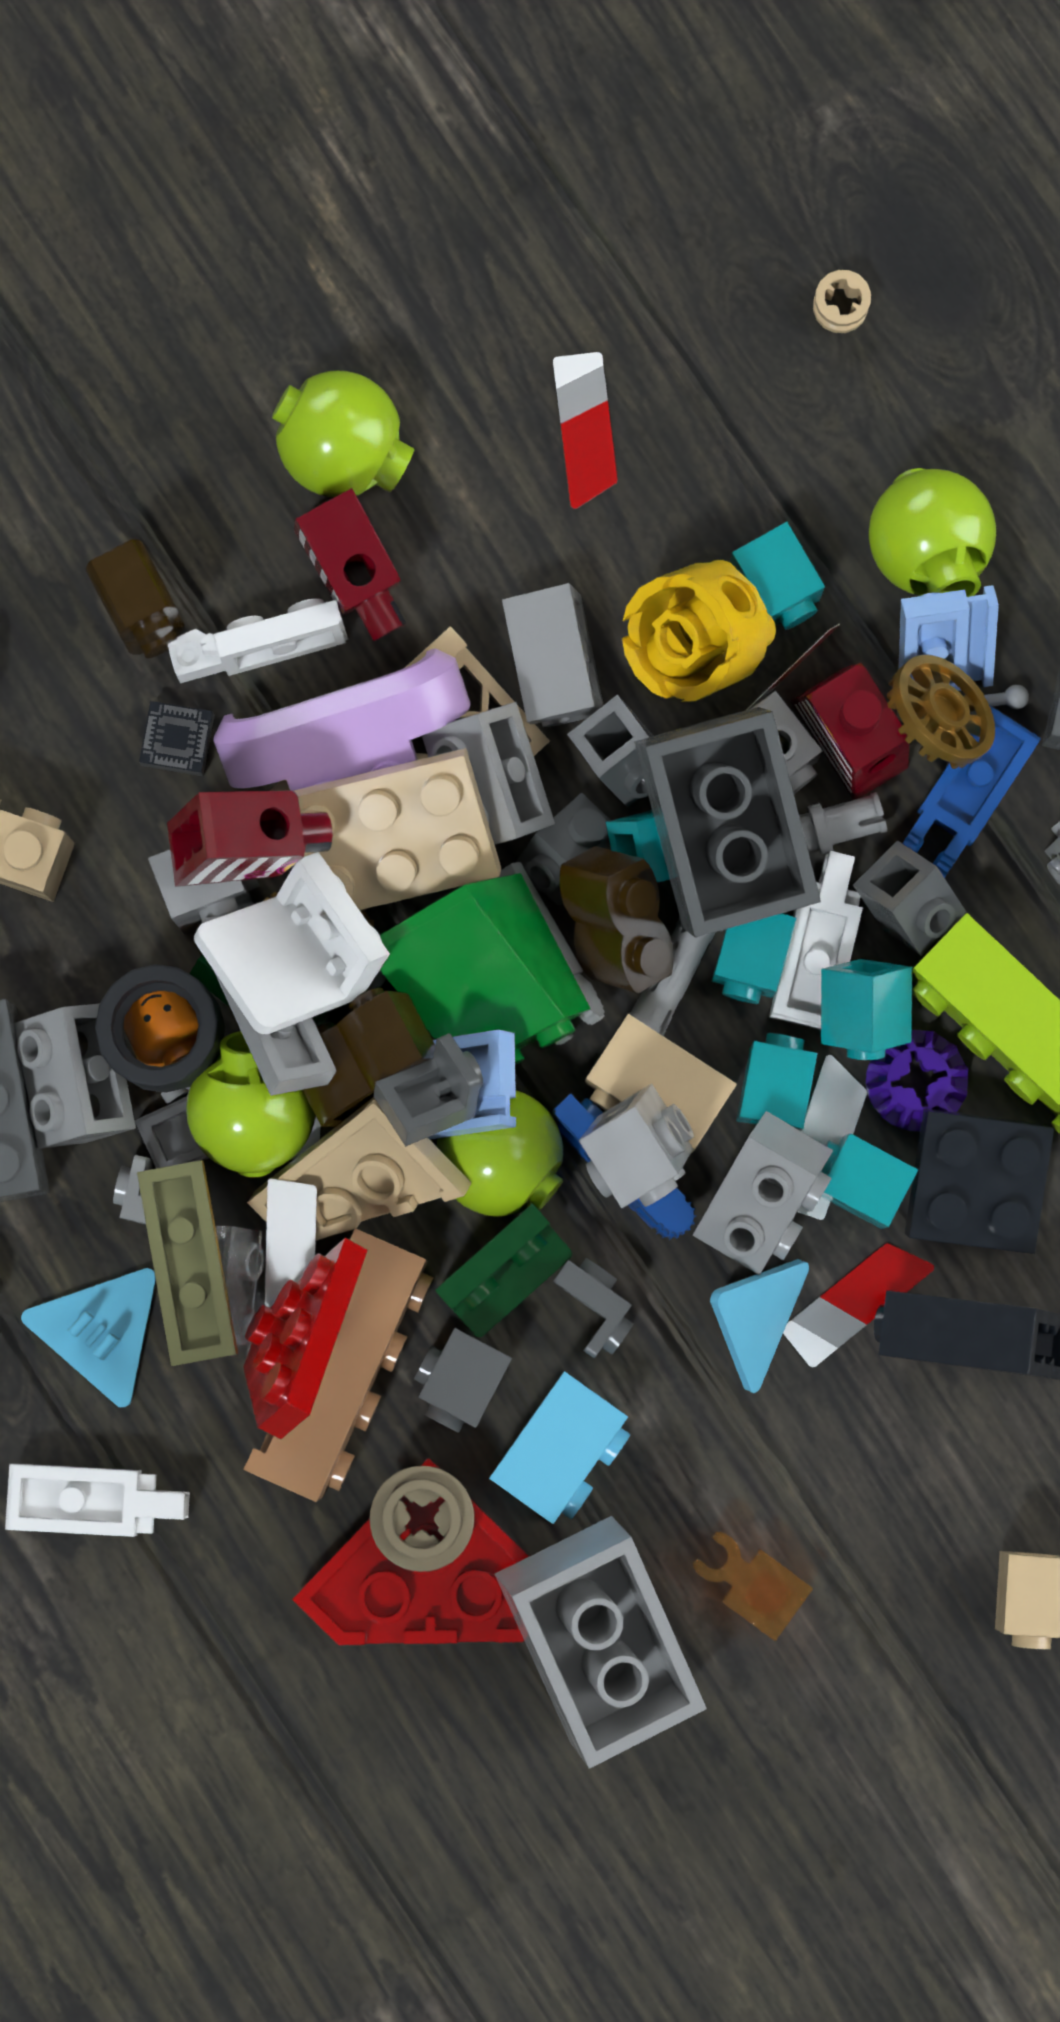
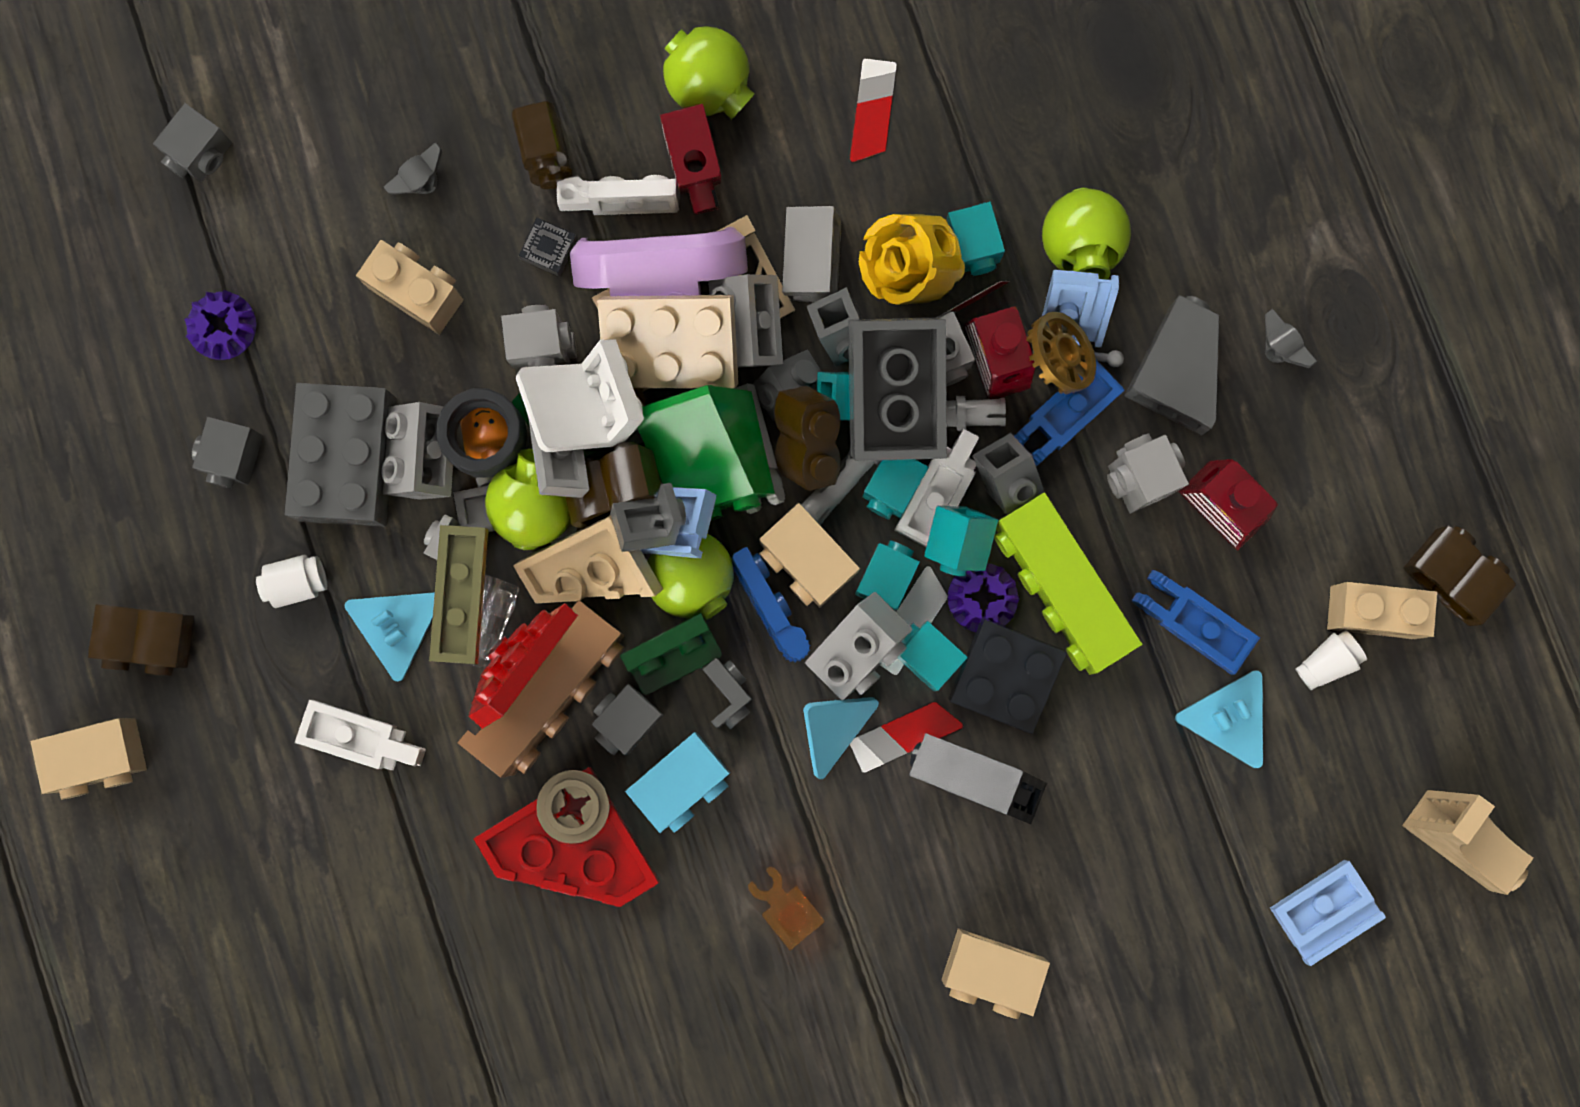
camera: 15 degrees right, 0 degrees up
dark red torso [167,791,333,887] -> none
white sticker [265,1179,317,1308] -> none
light grey brick [495,1516,707,1769] -> none
light grey brick [579,1083,694,1208] -> none
tan bush [813,270,871,333] -> none

